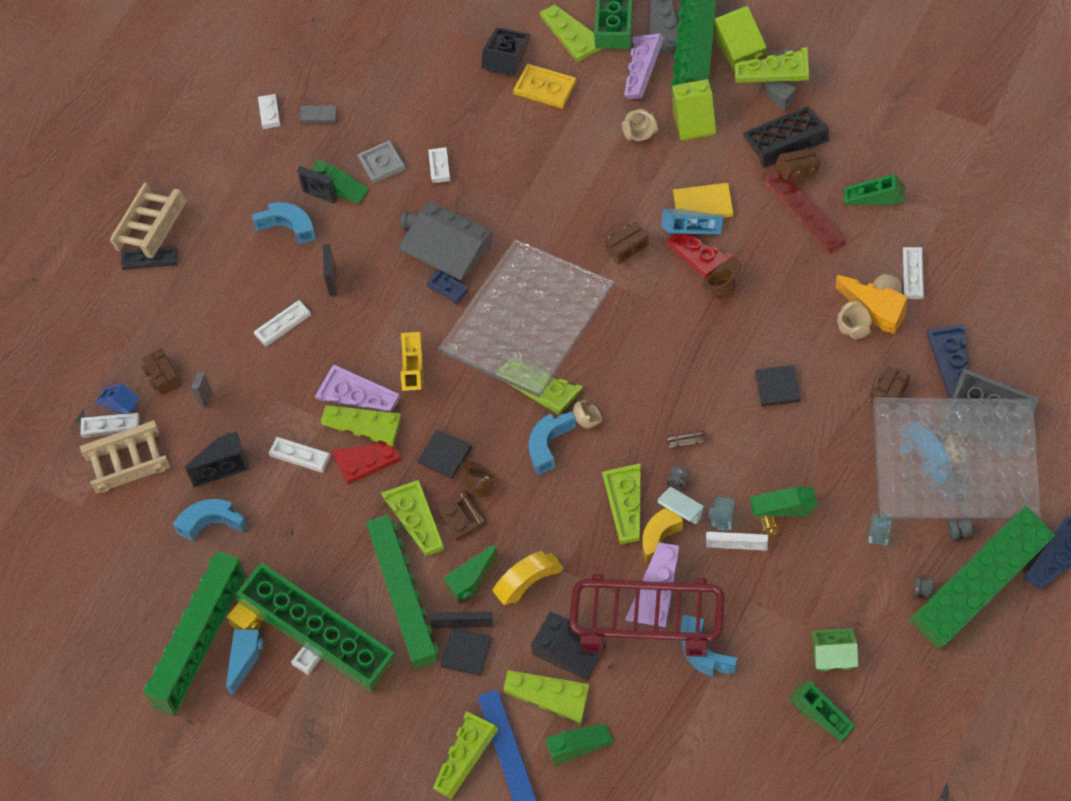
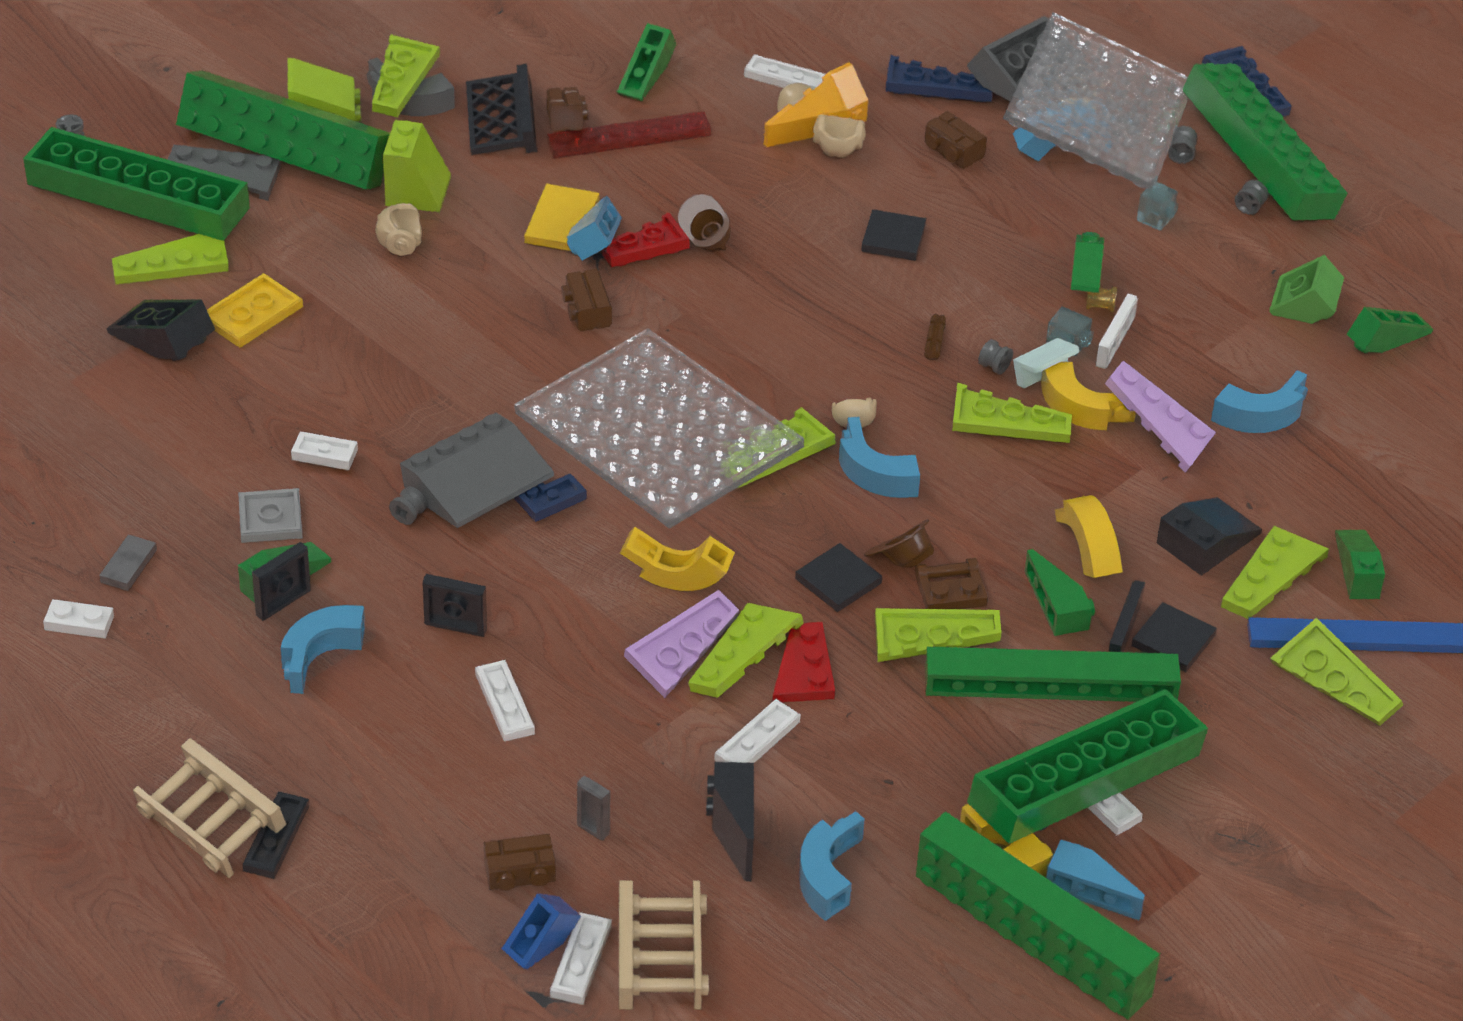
camera: 80 degrees left, 15 degrees down
dark red bar [569,573,725,657] -> none
lavender wing [624,34,664,100] -> none

